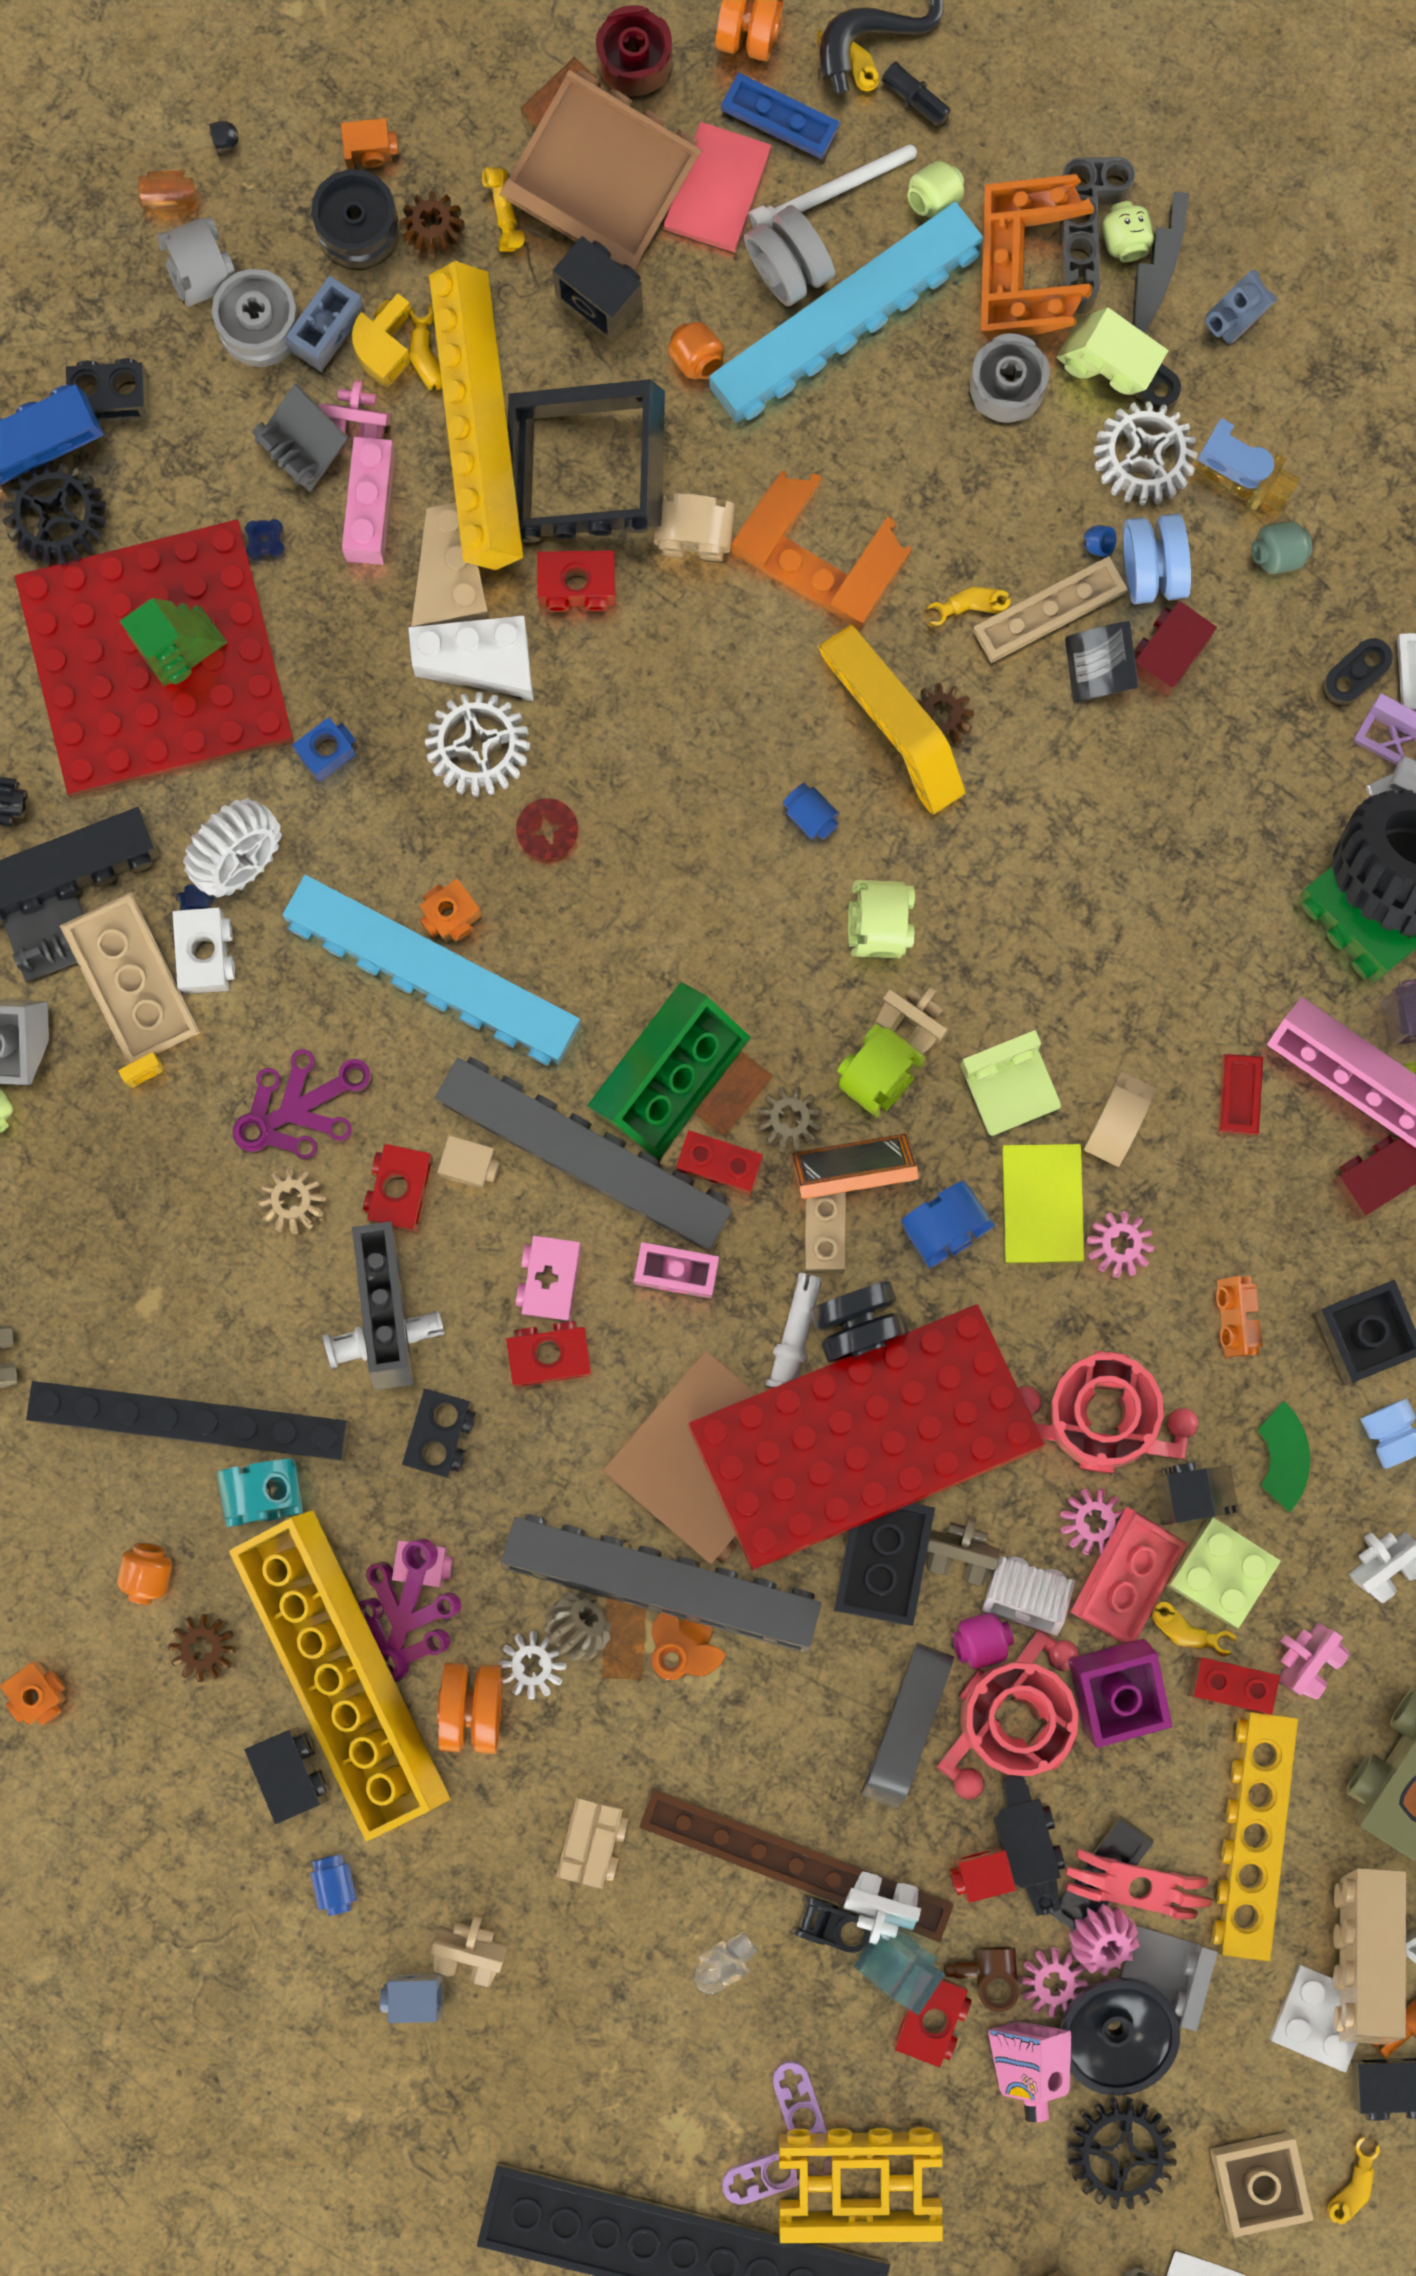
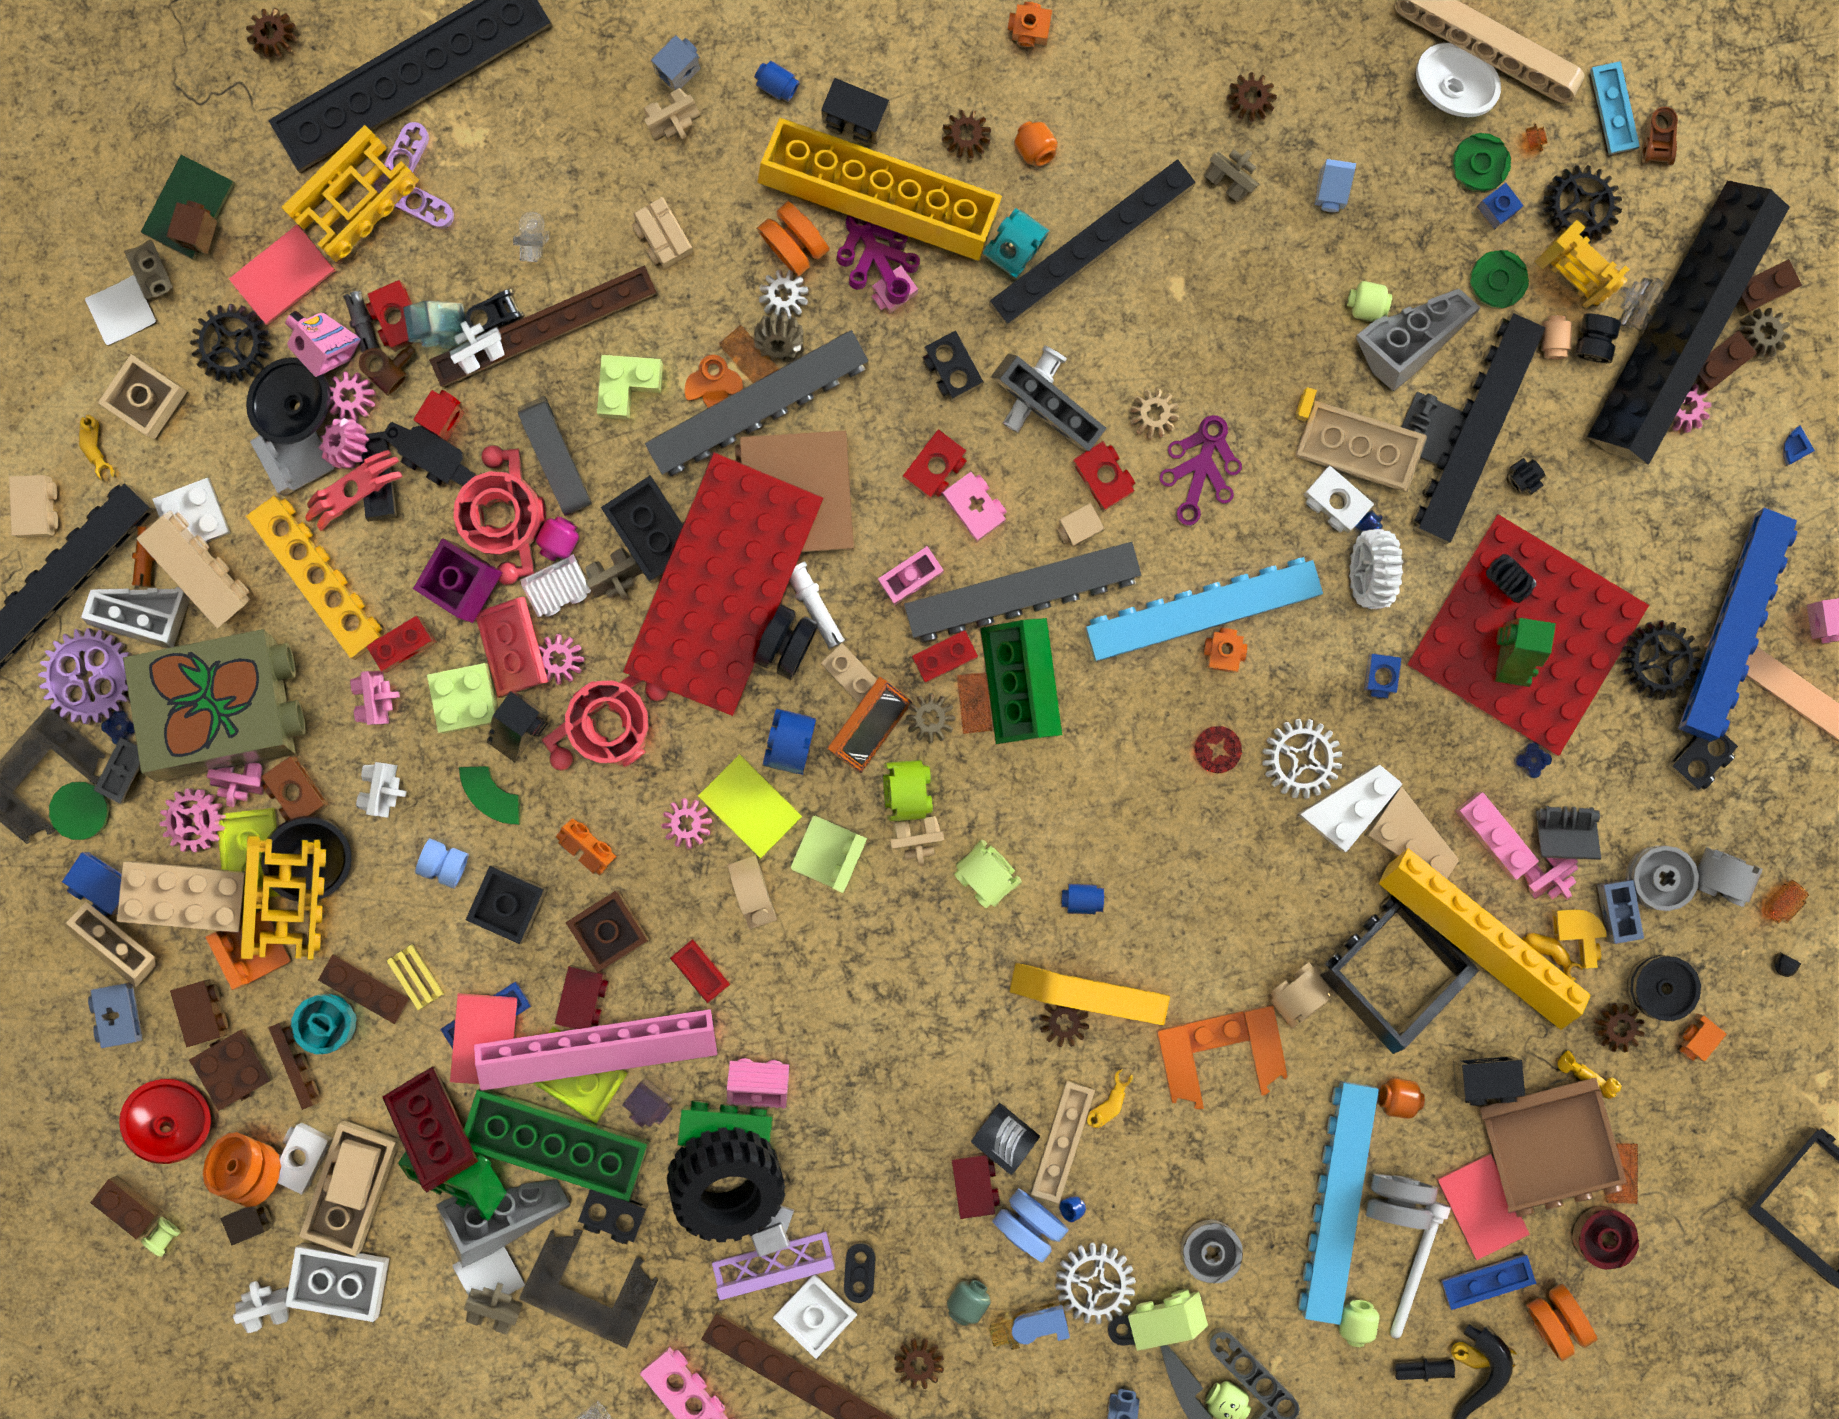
camera: 135 degrees right, 5 degrees up
red brick [537,550,616,612] -> none
orange wedge [981,174,1094,341] -> none
yellow arm [1152,1601,1237,1657] -> none
none -> coral tile [229,224,335,326]
none -> dark grey pin [343,291,379,353]
none -> reddish brown brick [565,890,650,973]
none -> yellowish green brick [597,355,663,420]
none -> bright pink brick [727,1058,789,1109]
none -> reddish brown gear [894,1338,944,1389]
none -> black gear [1486,554,1537,603]

